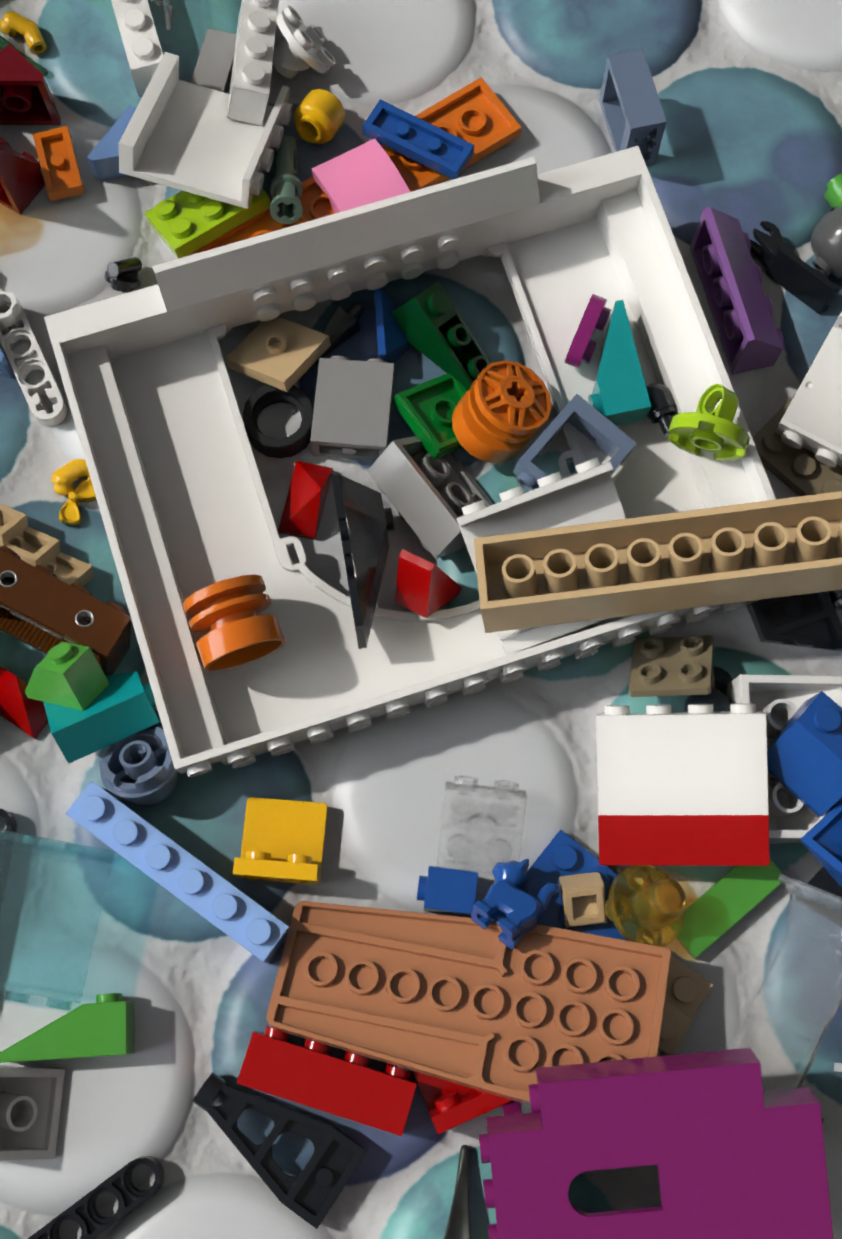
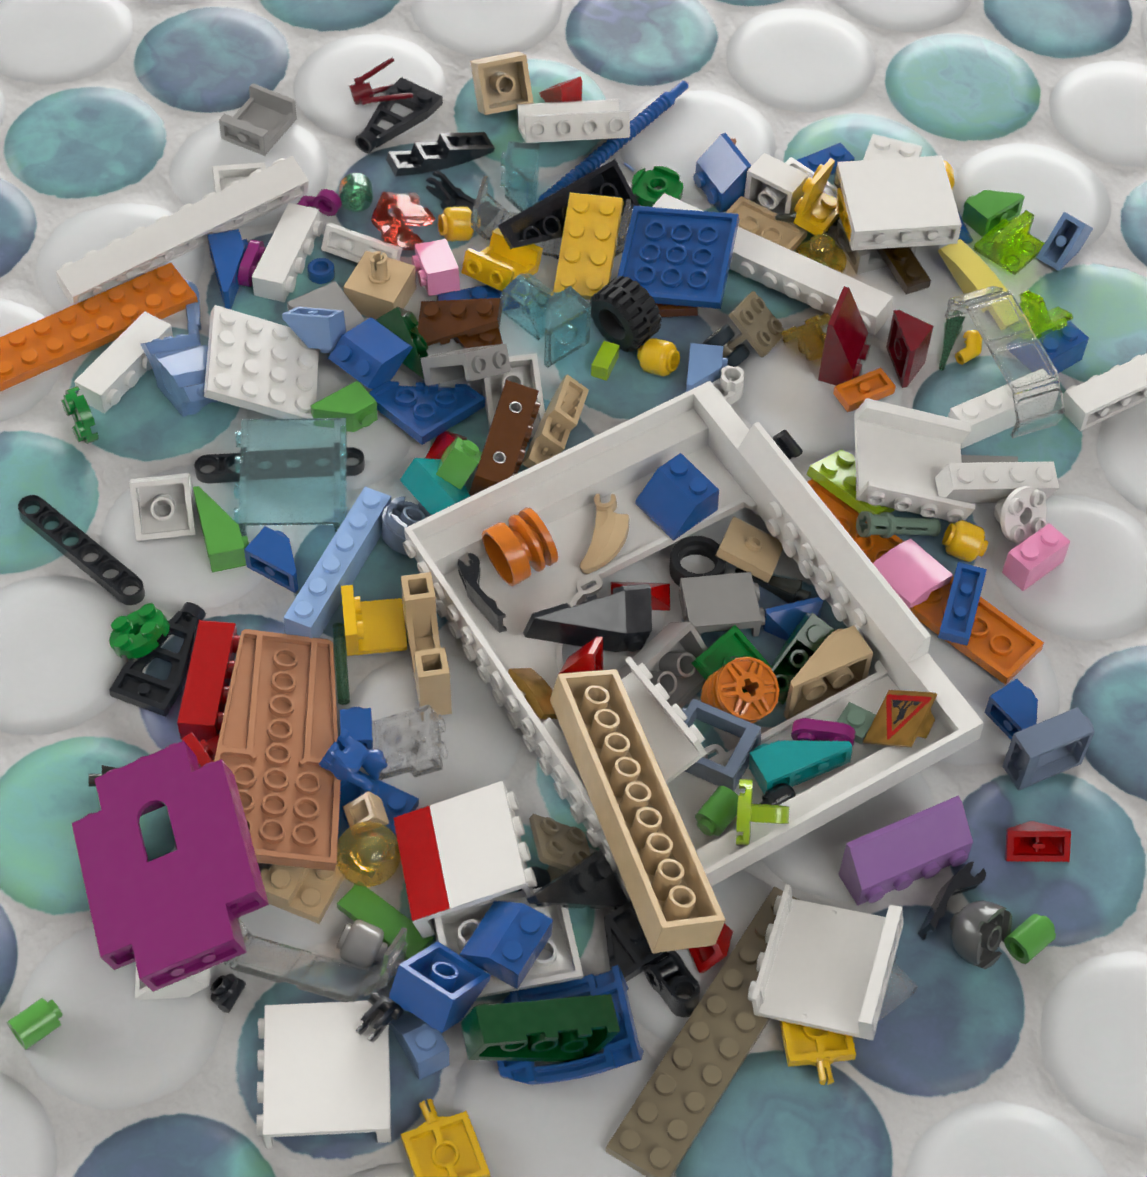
camera: 75 degrees right, 20 degrees down
none -> green plate [109,603,170,659]
none -> blue slope [244,526,298,593]
none -> clear green bar [332,623,350,705]
none -> light grey head [336,919,388,969]
none -> tan arch [401,572,452,718]
none -> black arm [457,553,507,633]
none -> pearl gold slope [508,668,557,720]
none -> black wing [527,850,628,910]
none -> tan piece [580,494,630,574]
none -> blue slope [635,453,719,541]
none -> bright green brick [695,786,738,836]
none -> tan slope [784,625,873,720]
none -> sand green plate [837,702,876,745]
none -> pearl gold piece [863,690,938,747]
none -> blue slope [984,679,1038,740]
none -> bright pink brick [1002,523,1070,591]
none -> red slope [1005,821,1071,862]

